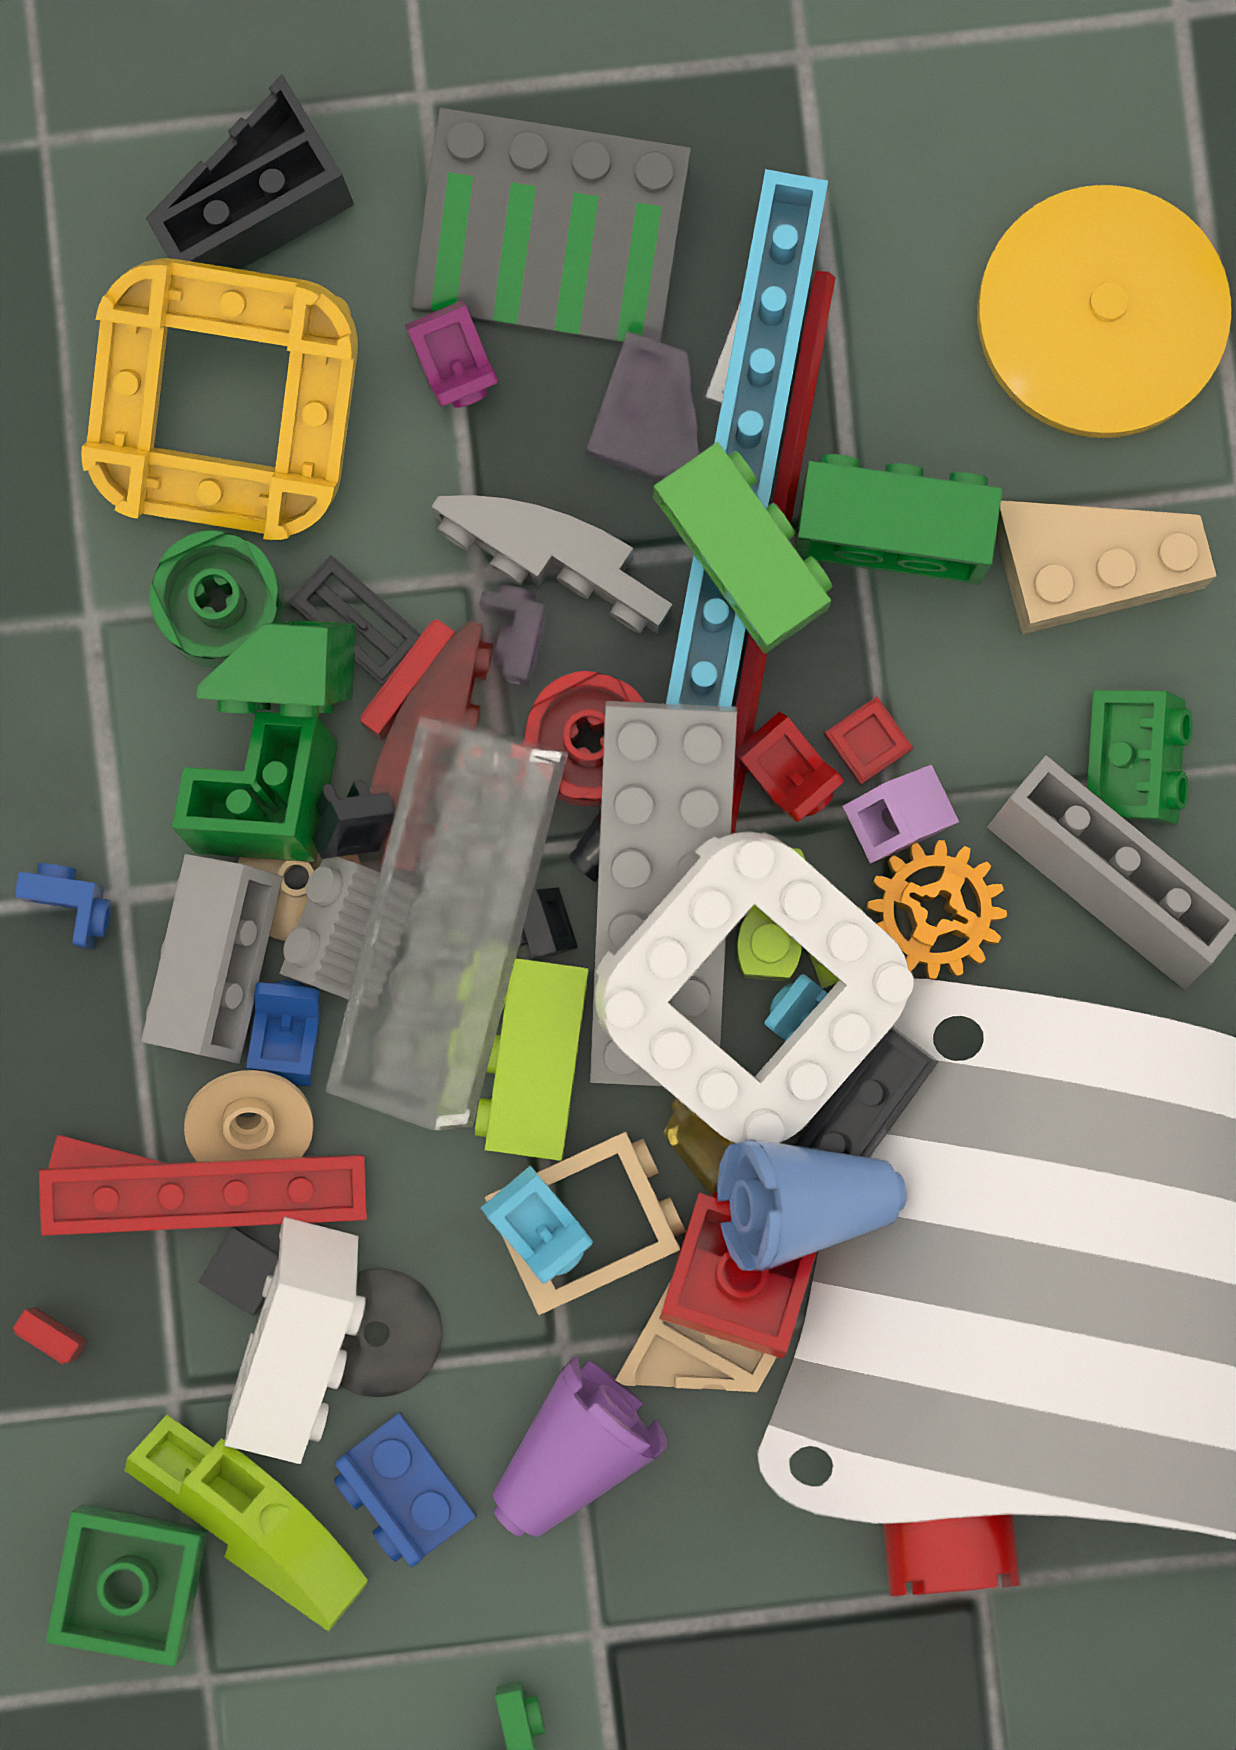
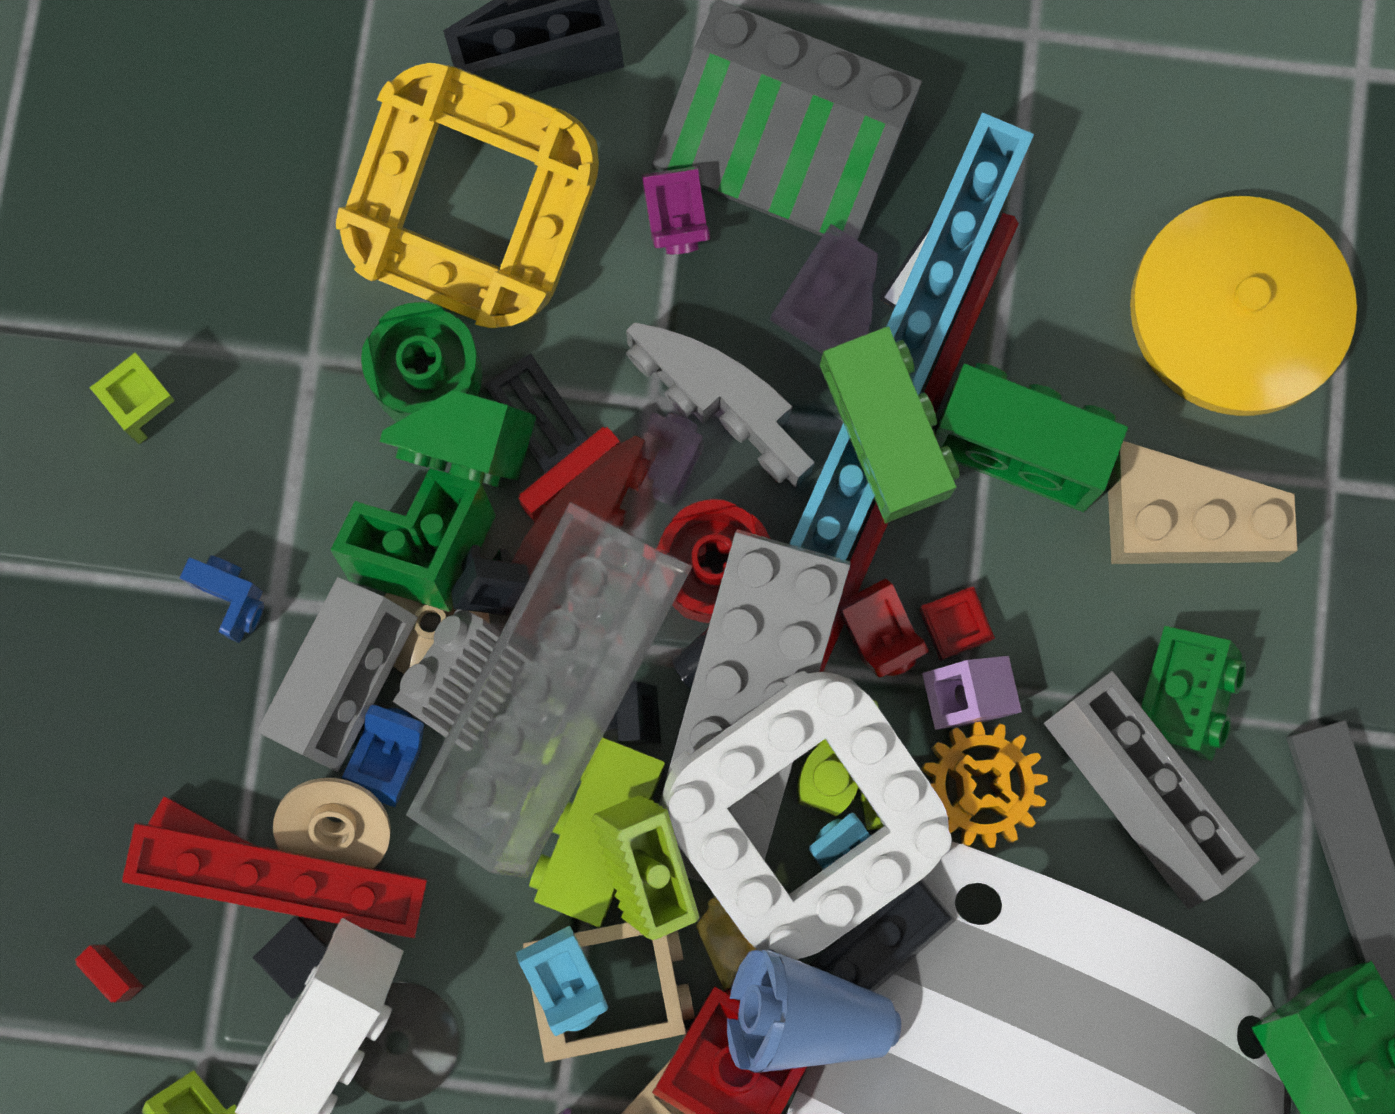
camera: 10 degrees right, 5 degrees down
none -> lime brick [591,795,700,941]

